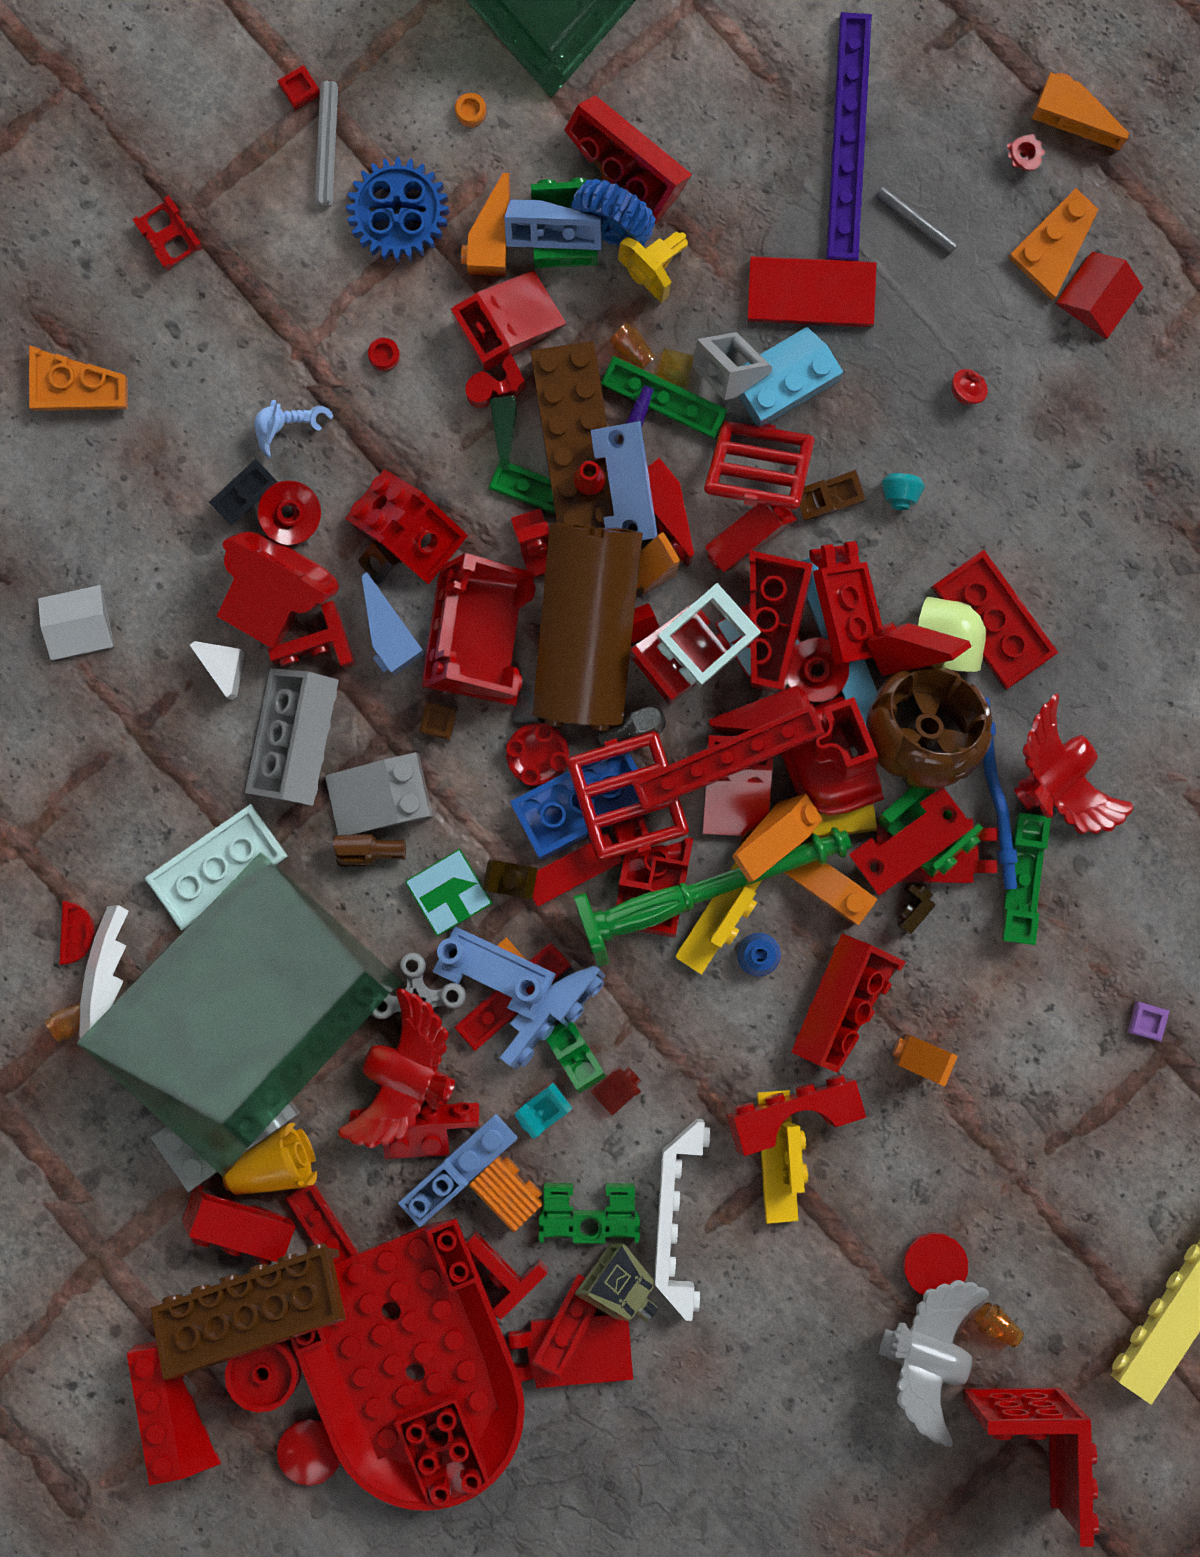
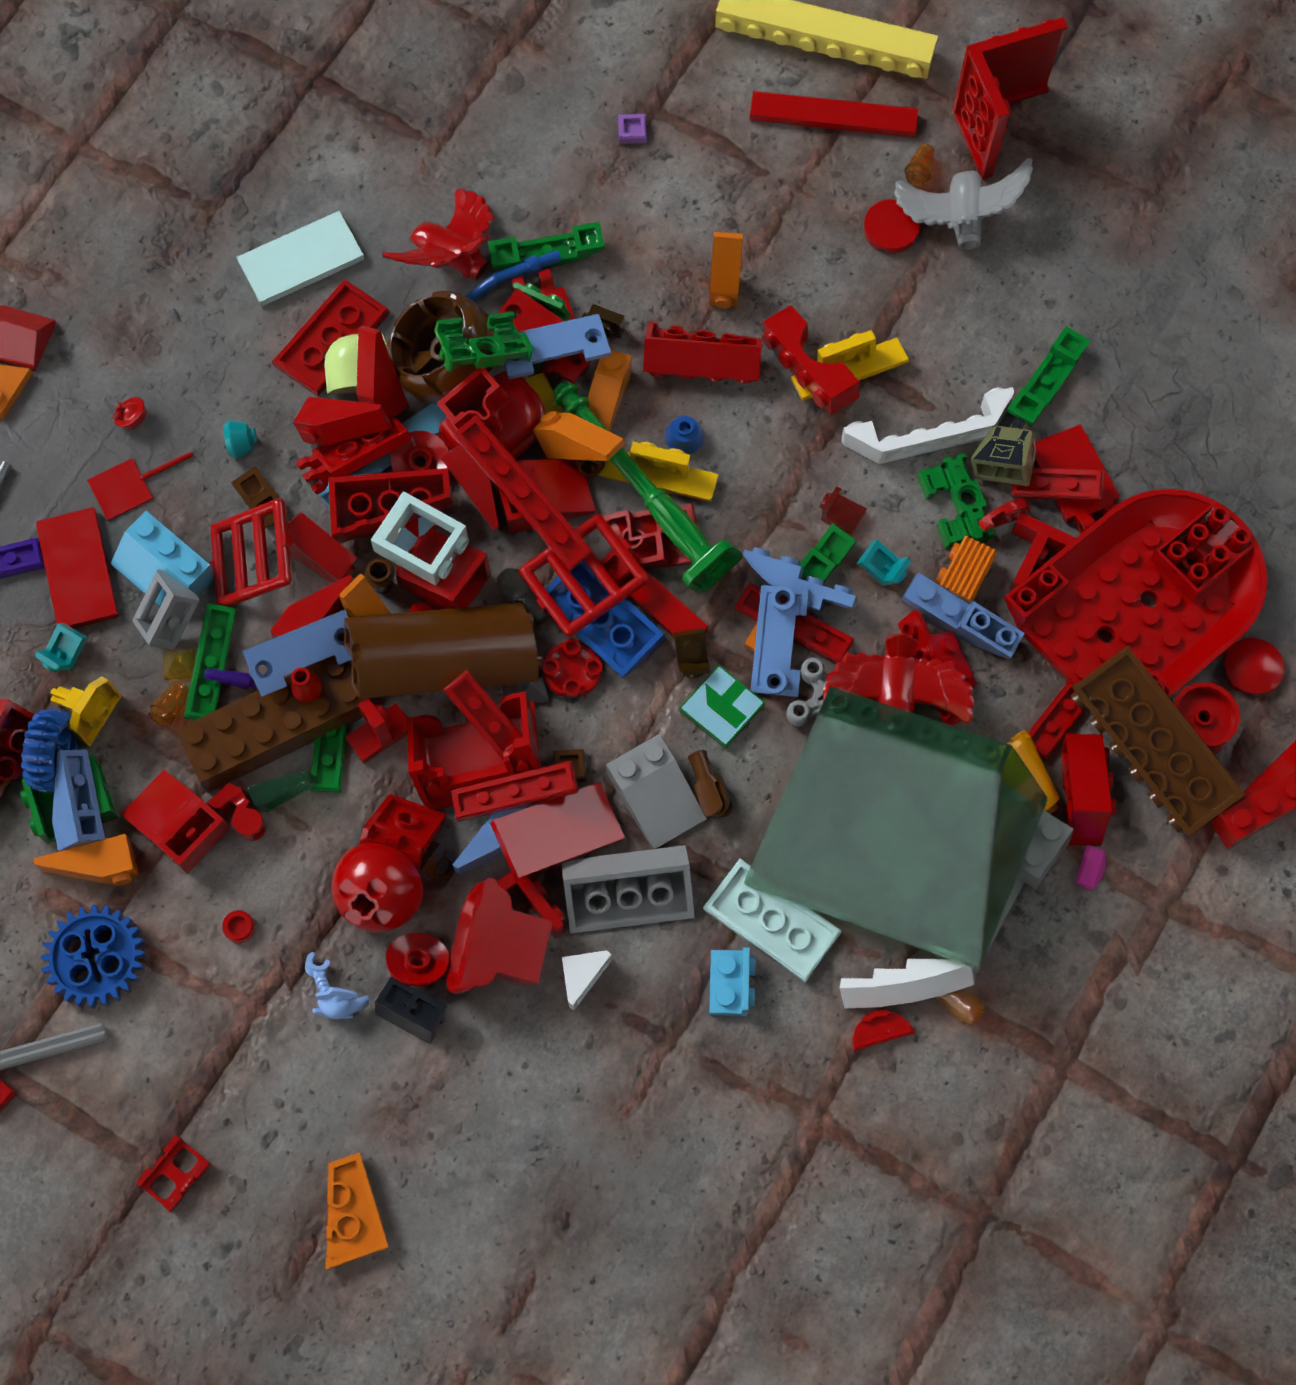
camera: 105 degrees left, 15 degrees down
light grey slope [38,585,115,661] -> none
none -> teal bracket [35,623,88,672]
none -> red piece [87,452,193,521]
none -> light aqua tile [237,211,365,307]
none -> red slope [293,397,392,445]
none -> red piece [331,843,423,933]
none -> reddish brown cone [365,559,395,594]
none -> green piece [434,312,534,372]
none -> red tile [443,669,523,760]
none -> red tile [451,761,579,822]
none -> tile [490,782,625,881]
none -> medium blue brick [504,314,611,379]
none -> medium azure bracket [709,947,755,1016]
none -> red tile [749,91,918,138]
none -> red tile [978,498,1031,531]
none -> green slope [1007,326,1091,426]
none -> dark pink piece [1075,845,1106,890]

